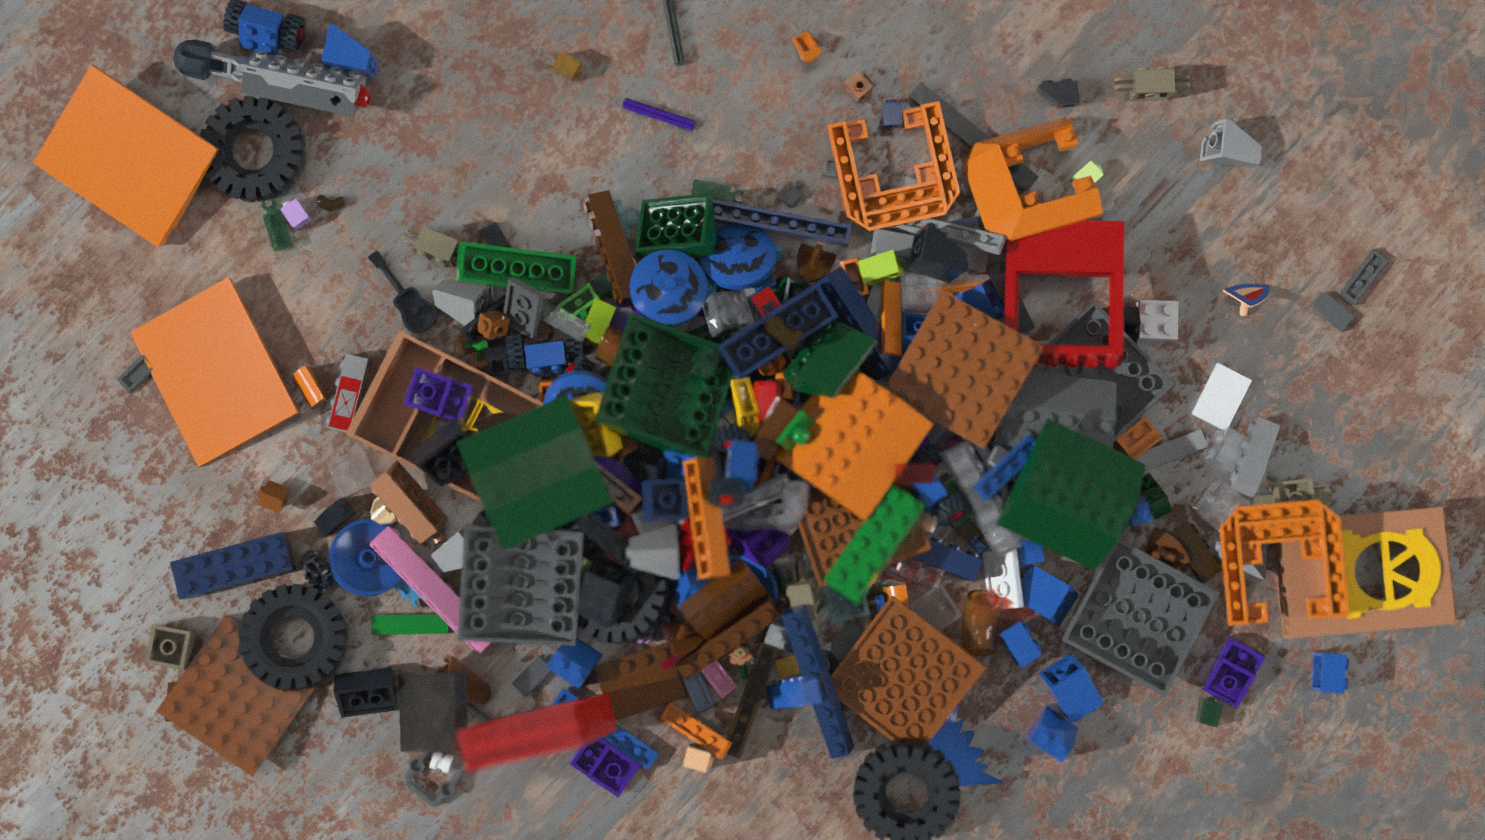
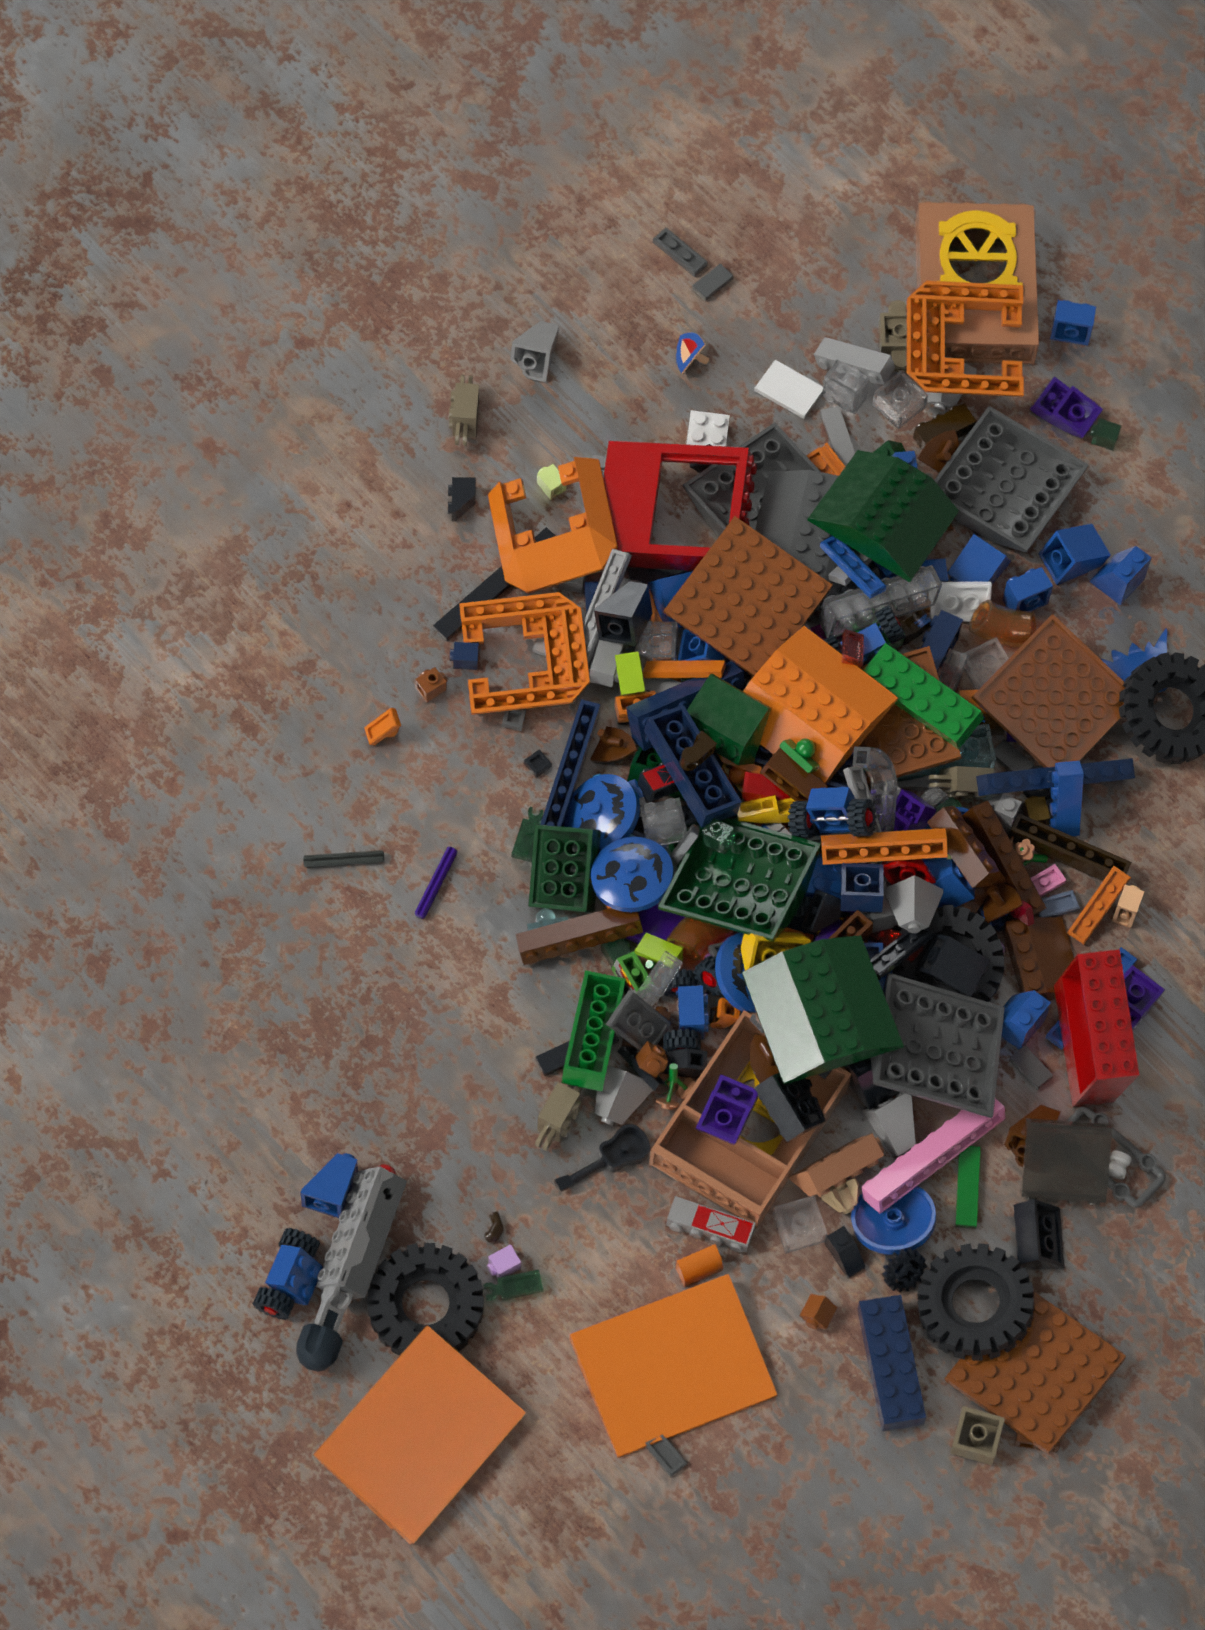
camera: 90 degrees left, 20 degrees down
dark azure plate [394,579,425,609] -> none
pearl gold brick [552,51,583,82] -> none
none -> dark grey tile [670,824,700,867]

